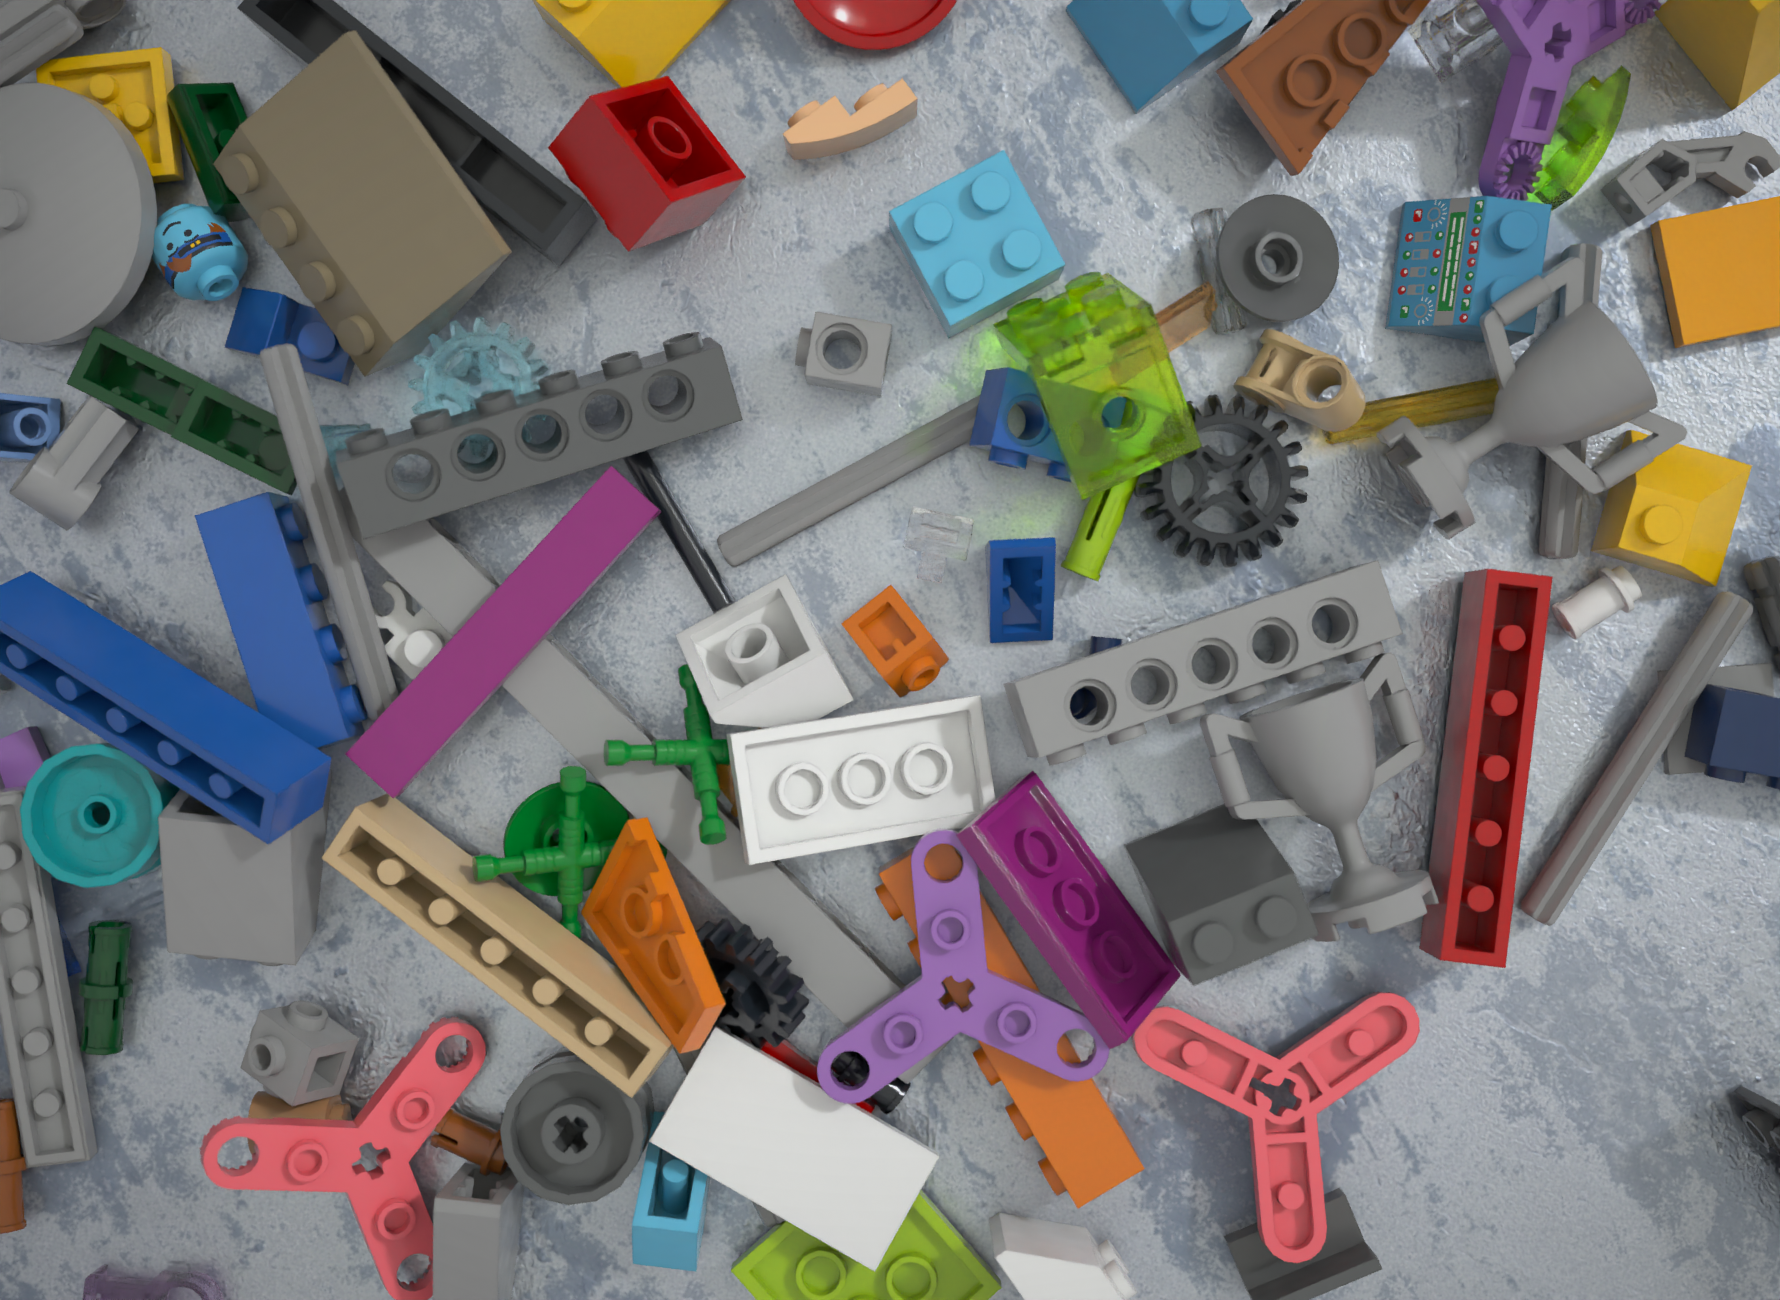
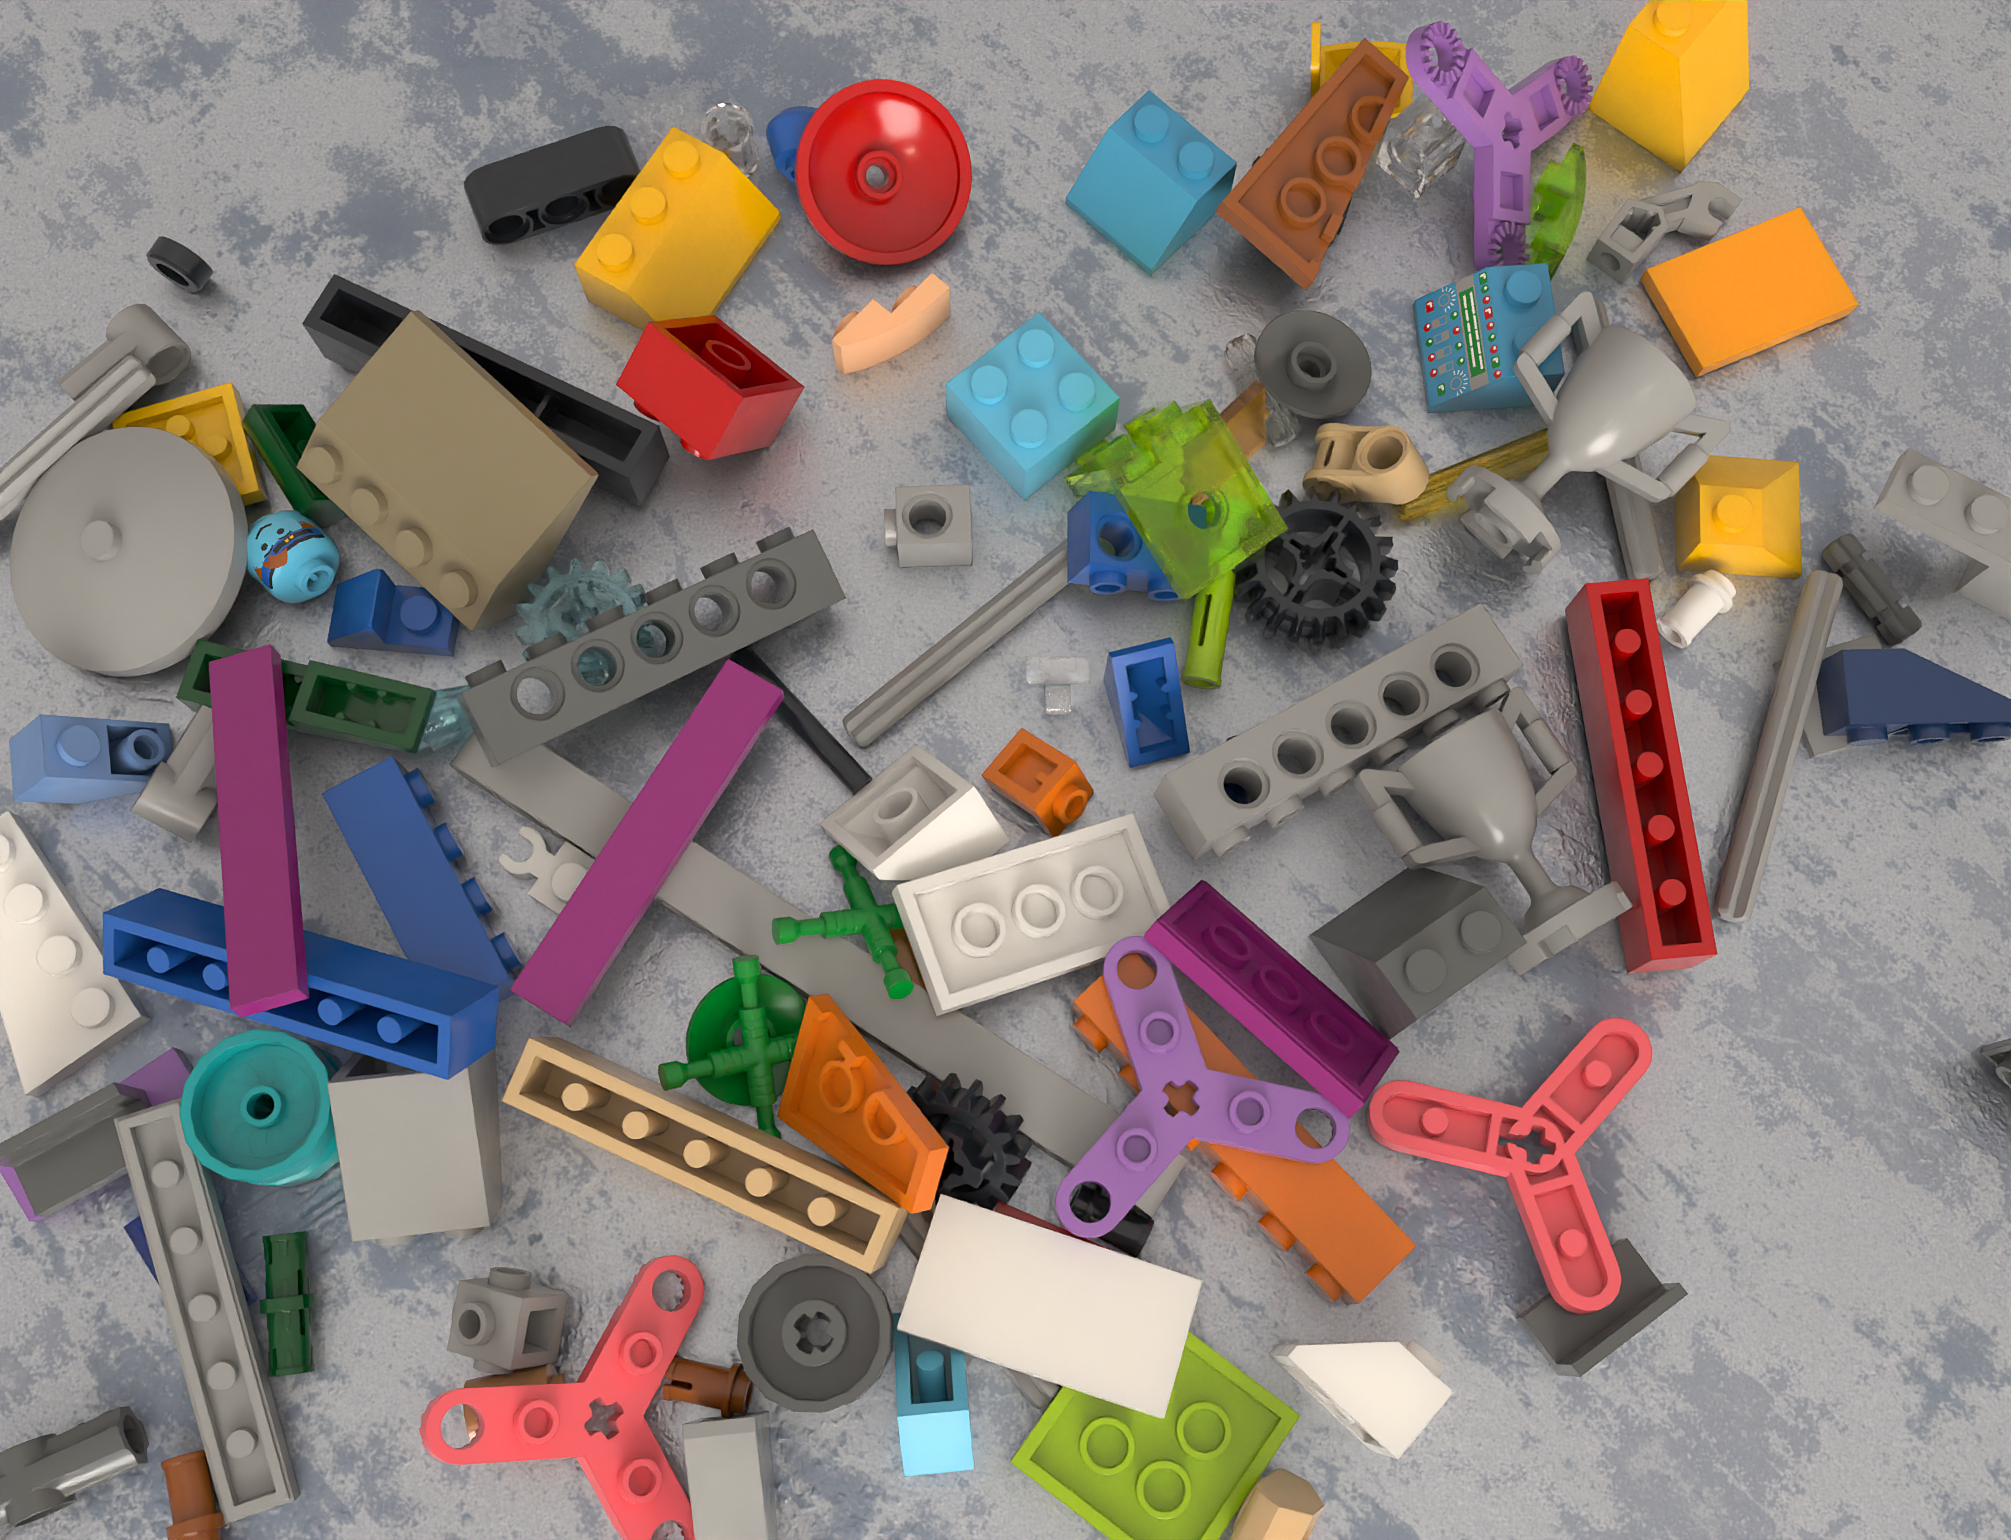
camera: 15 degrees left, 15 degrees down
light grey axle [259,343,399,721] -> none
none -> magenta tile [209,644,309,1018]

